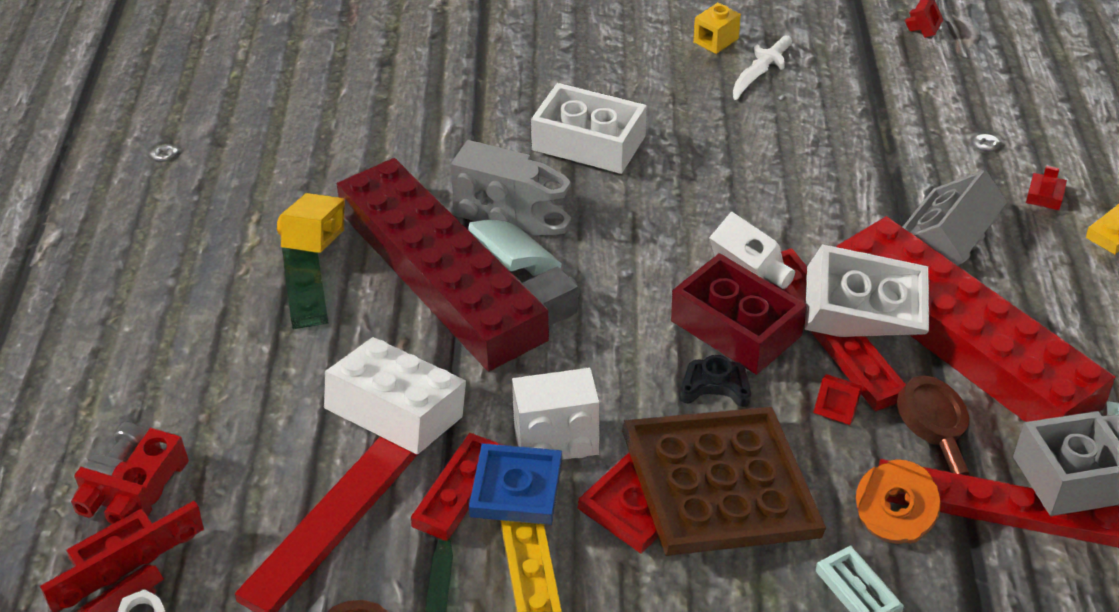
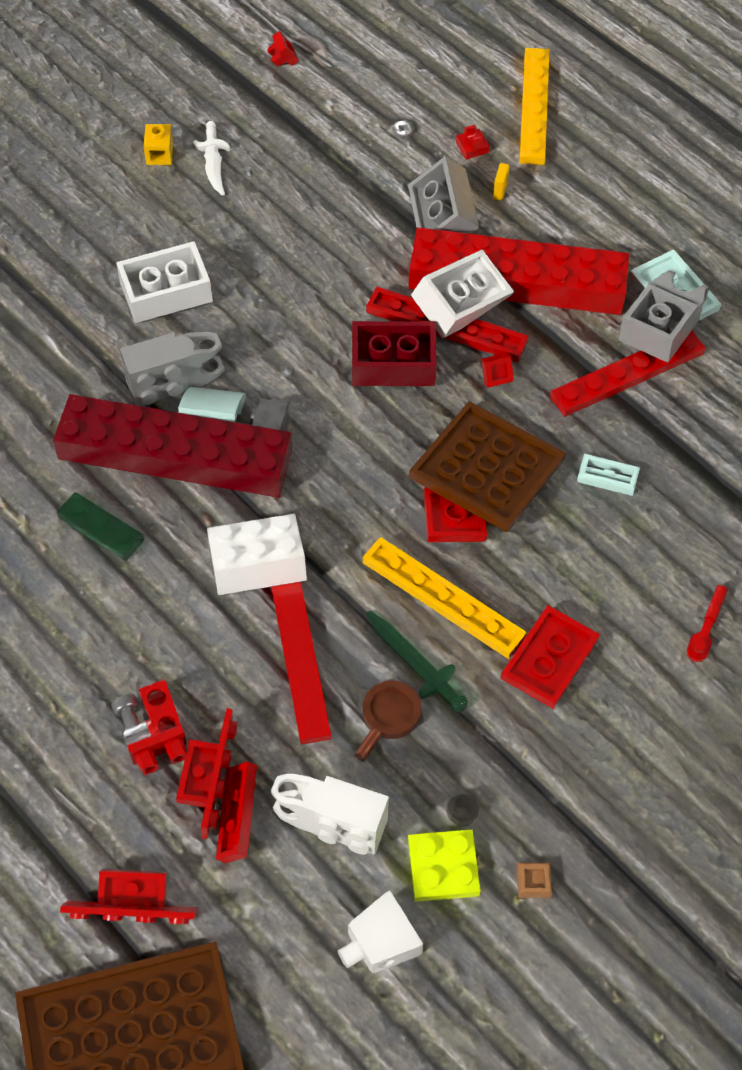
camera: 45 degrees left, 15 degrees up
yellow brick [277,193,345,253] -> none
red plate [410,432,502,542] -> none
blue plate [469,443,562,525] -> none
white brick [512,368,599,460] -> none
black piece [680,355,751,407] -> none
white torso [709,212,795,289] -> none
orange plate [856,459,941,544] -> none
copper piece [897,375,970,476] -> none
none -> yellow tile [493,163,510,201]

